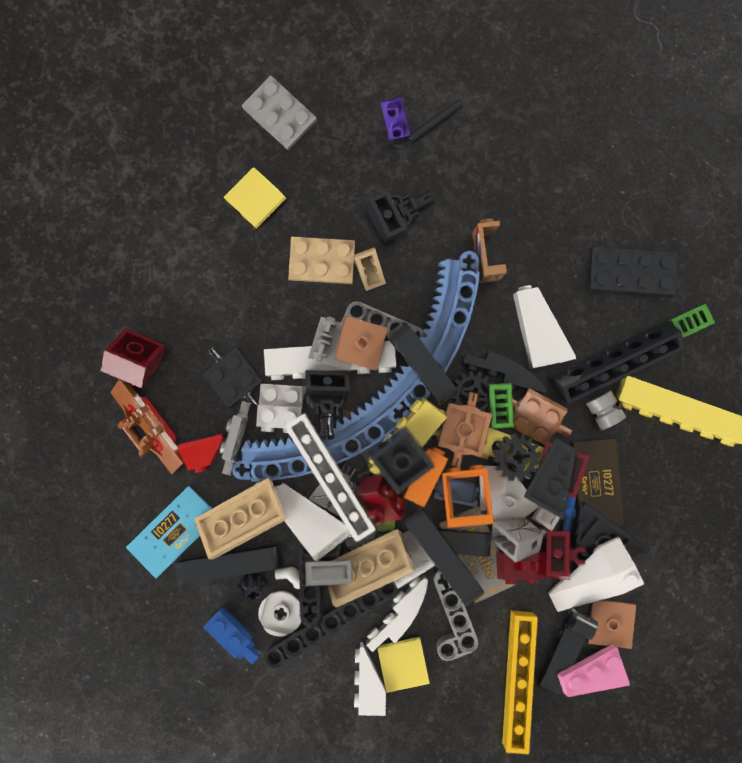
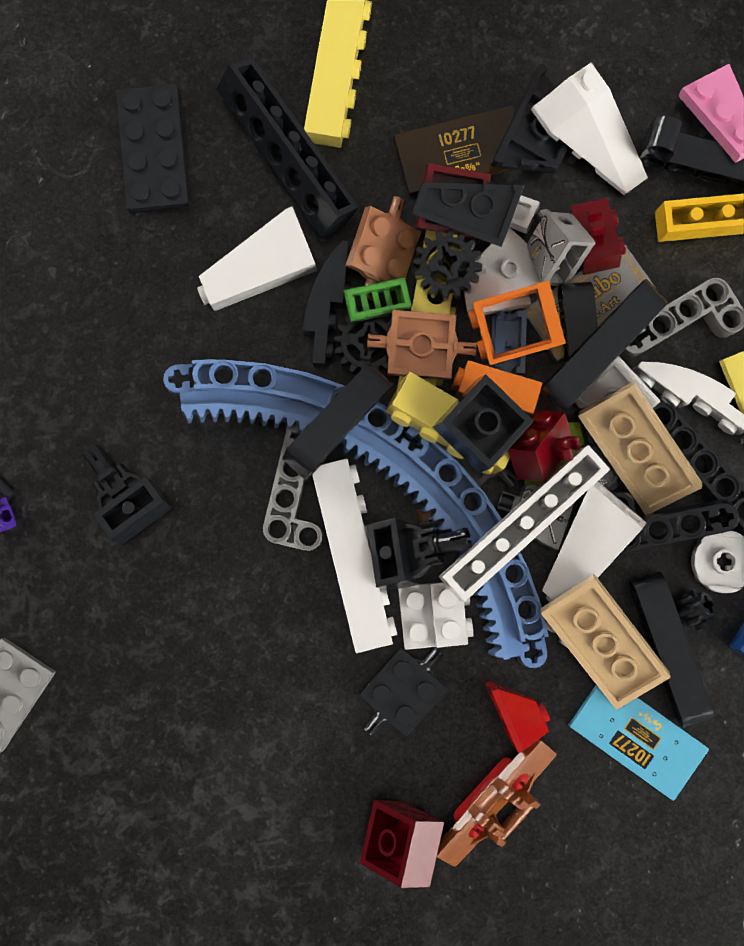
camera: 95 degrees left, 0 degrees up
light grey plate [220,401,251,475] -> none
light yellow slope [224,167,286,228] -> none
white arm [275,567,300,589] -> none
tan plate [288,237,355,284] -> none
light grey tile [305,560,352,586] -> none
light grey hinge [308,317,352,371] -> none
nougat plate [334,316,387,371] -> none
tan slope [354,248,386,291] -> none
medium nougat panel [472,219,507,283] -> none
dark red brick [546,531,586,580] -> none
blue bar [561,496,576,532] -> none
light grey wheel [586,390,626,430] -> none
nougat plate [586,600,636,649] -> none
bright green slope [668,304,715,338] -> none

